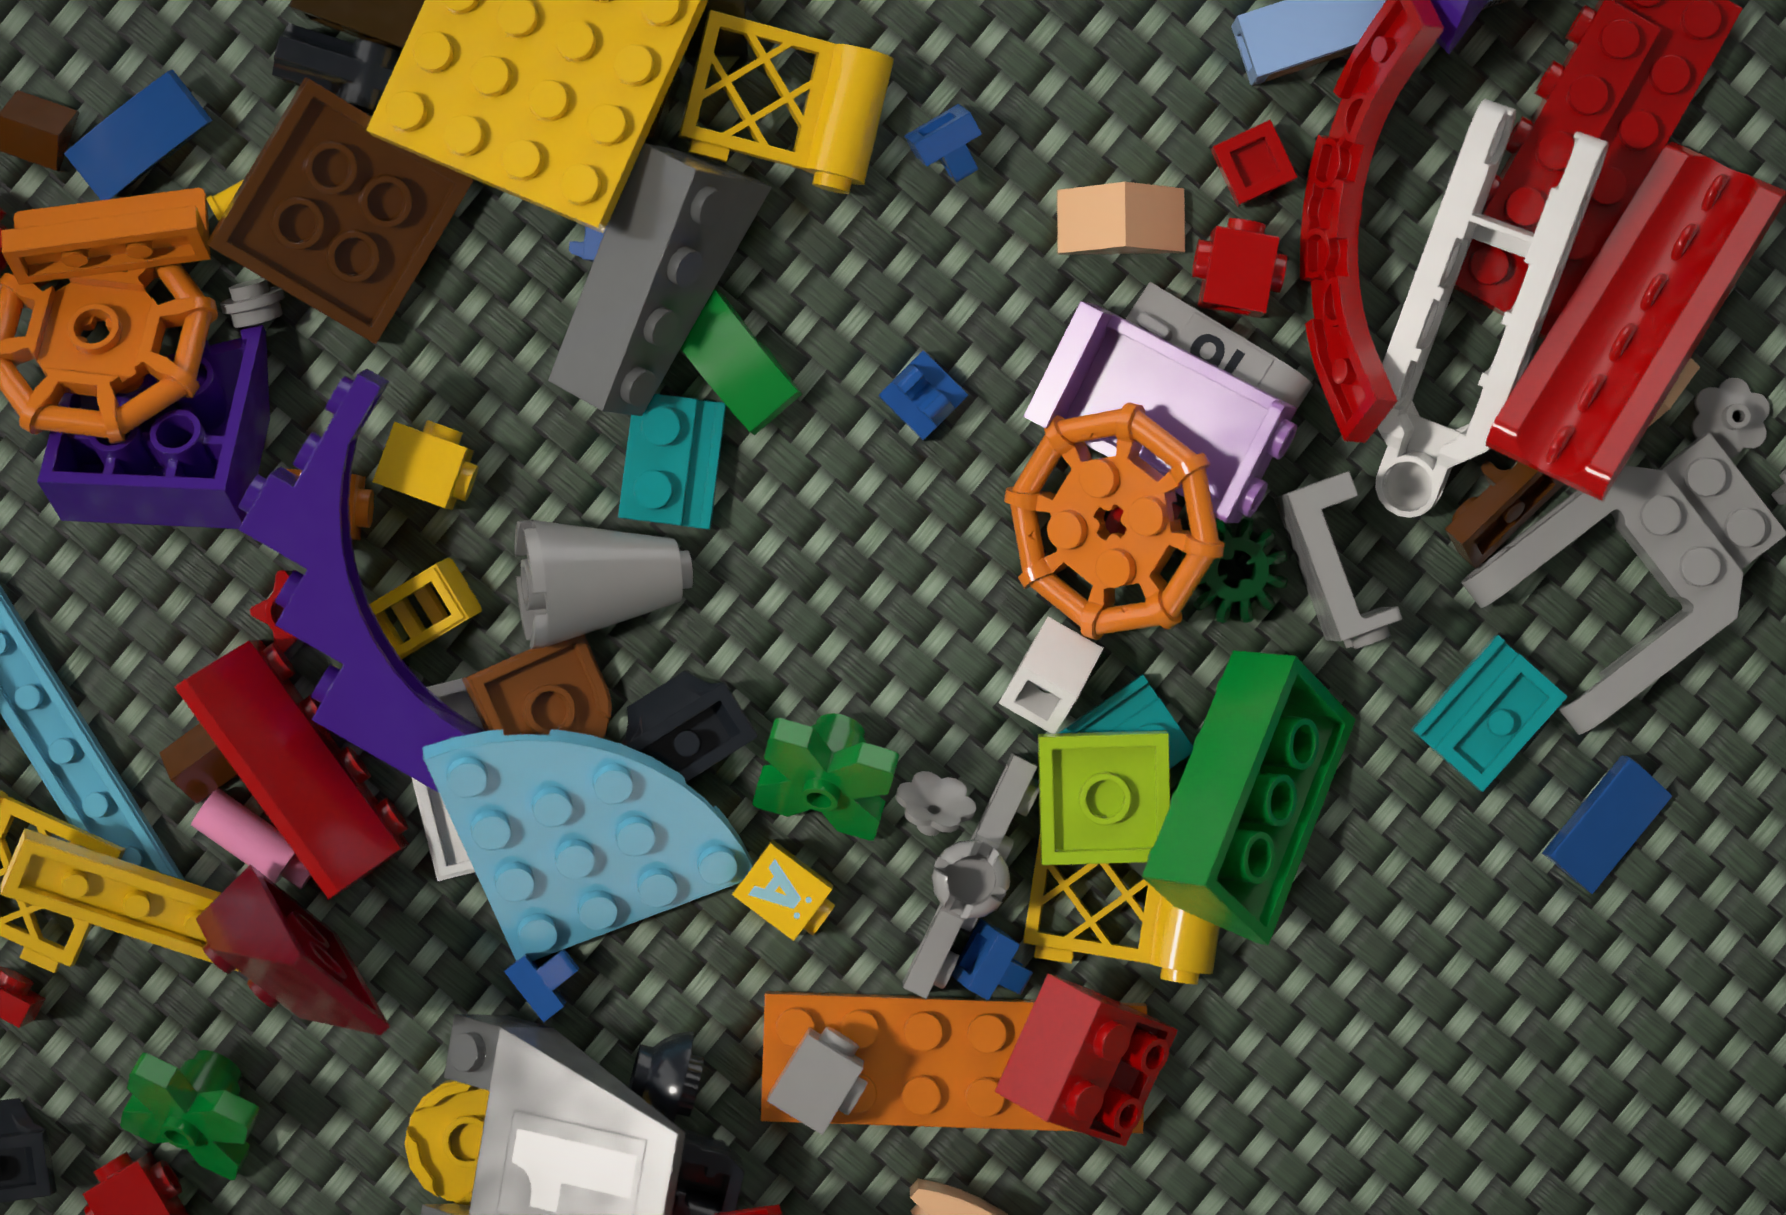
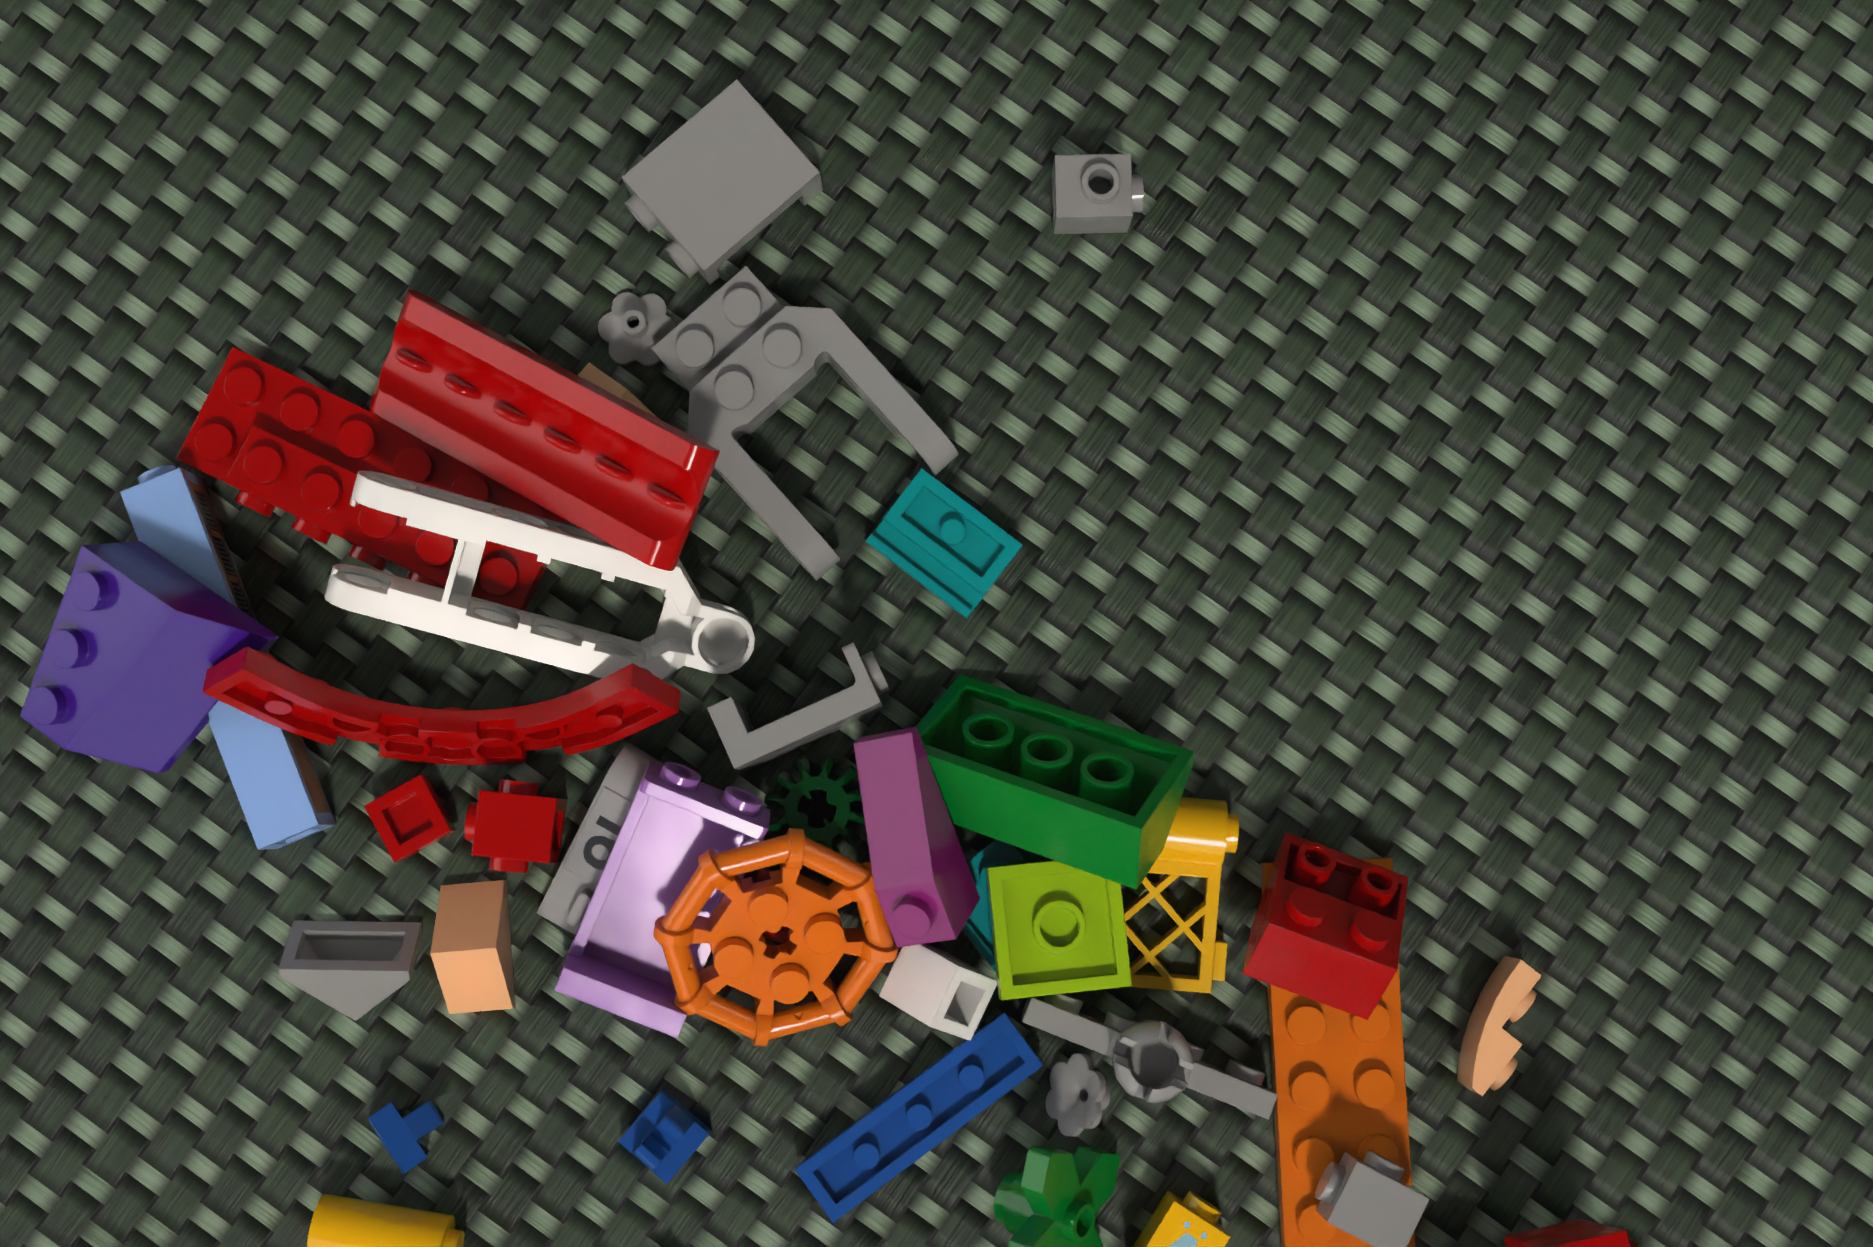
camera: 90 degrees left, 5 degrees down
blue tile [951,918,1033,1001] -> none
reddish brown plate [1445,460,1564,569] -> none
blue slope [1542,755,1672,894] -> none
none -> light grey slope [278,920,423,1021]
none -> blue plate [795,1011,1043,1223]
none -> magenta slope [853,727,980,948]

